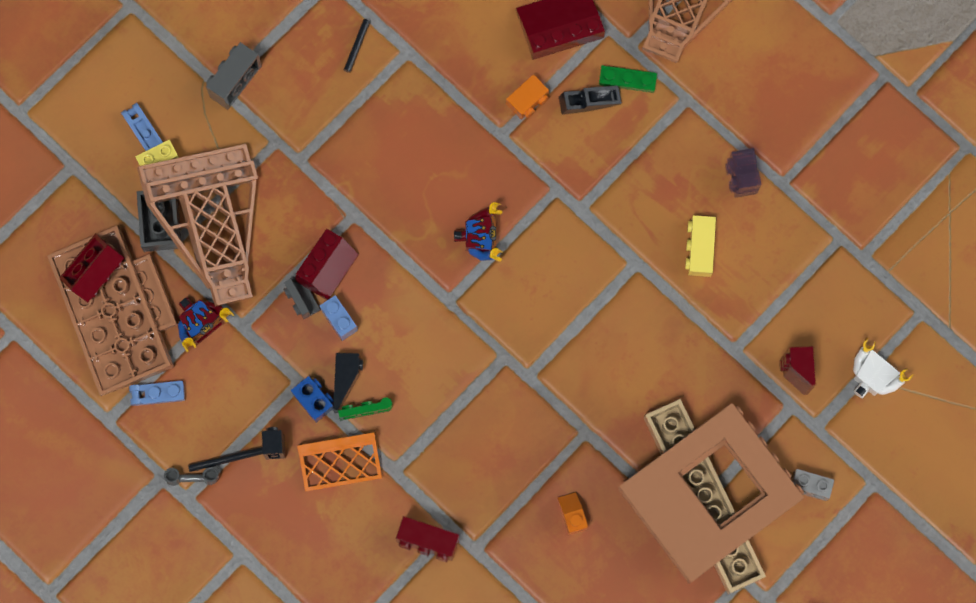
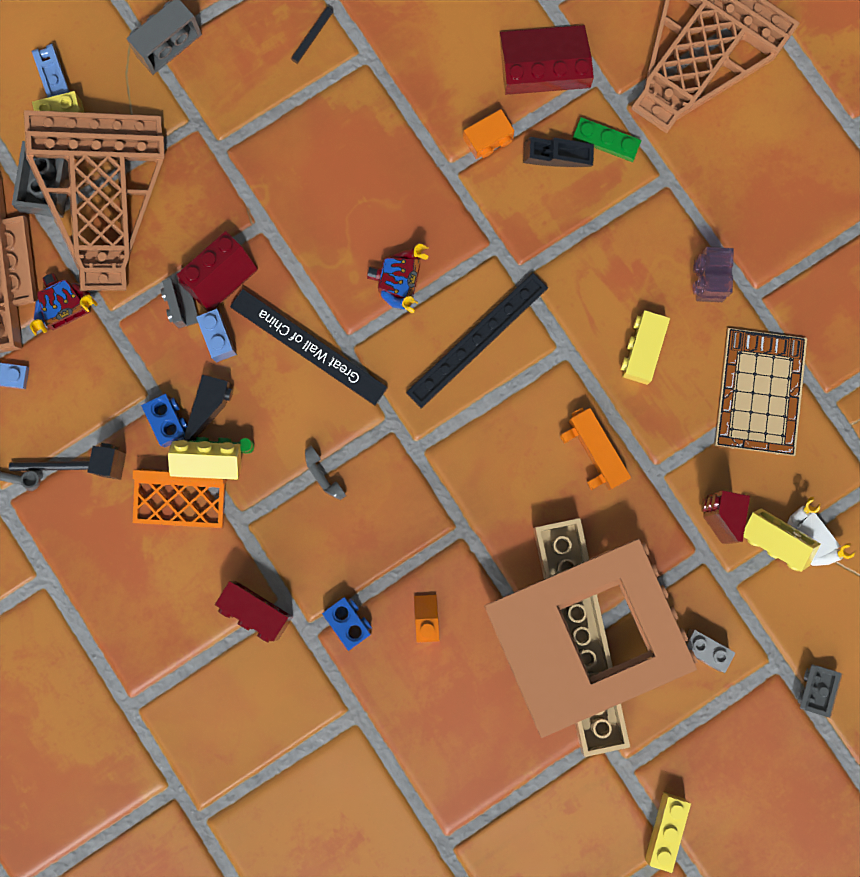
camera: 15 degrees right, 5 degrees up
none -> light yellow brick [168,440,241,479]
none -> black tile [230,289,388,406]
none -> dark grey bar [305,445,346,500]
none -> blue brick [322,597,372,651]
none -> black tile [406,273,548,409]
none -> orange brick [560,407,631,490]
none -> piece [715,328,807,456]
none -> light yellow brick [744,508,821,572]
none -> dark grey bracket [798,664,843,718]

